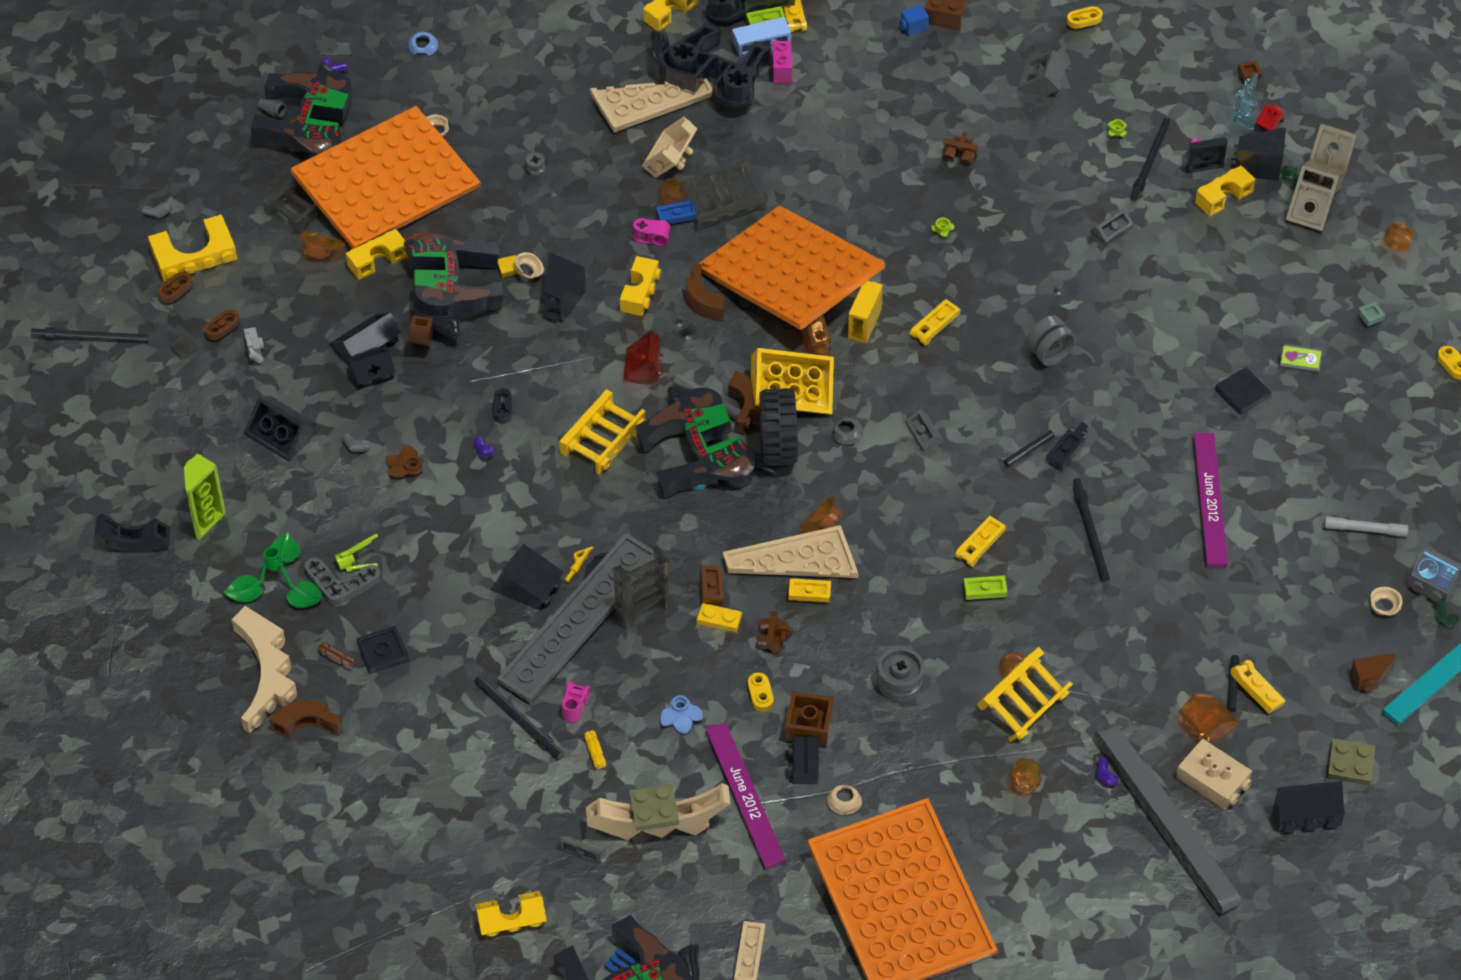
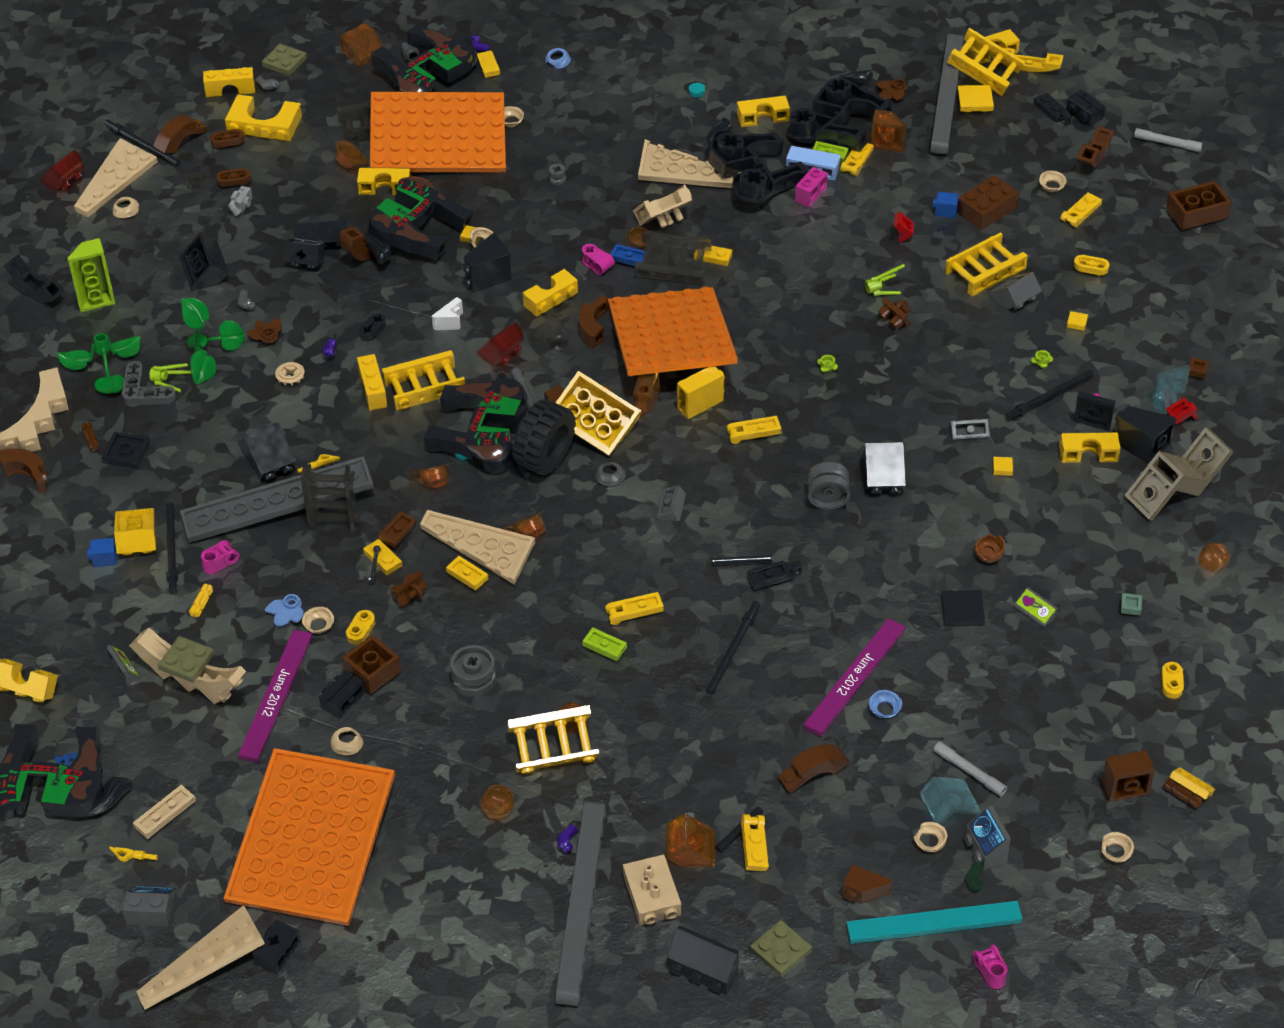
camera: 35 degrees right, 5 degrees down
none -> clear red brick [40,149,84,190]
none -> tan wing [74,138,158,217]
none -> blue brick [87,538,117,567]
none -> tan piece [113,197,139,218]
none -> yellow slope [114,508,156,555]
none -> reddish brown arch [153,115,207,153]
none -> green plant [181,298,245,385]
none -> yellow arch [203,67,255,97]
none -> olive plate [262,44,307,76]
none -> tan gear [275,362,305,385]
none -> tan piece [302,607,334,634]
none -> clear orange slope [339,23,383,66]
none -> yellow arch [357,354,387,411]
none -> black hinge [368,545,381,585]
none -> clear orange piece [408,464,451,488]
none -> white slope [432,297,463,330]
none -> yellow tile [477,51,500,78]
none -> teal tile [689,83,705,98]
none -> yellow plate [694,243,732,266]
none -> reddish brown arch [778,744,850,793]
none -> slope [862,442,906,495]
none -> lime plant [865,264,905,296]
none -> medium blue piece [869,690,902,718]
none -> red bracket [894,211,914,242]
none -> clear light blue bracket [920,777,981,826]
none -> yellow fence [945,232,1028,296]
none -> dark orange hair [975,534,1005,563]
none -> yellow tile [993,457,1013,476]
none -> yellow tile [1067,311,1088,331]

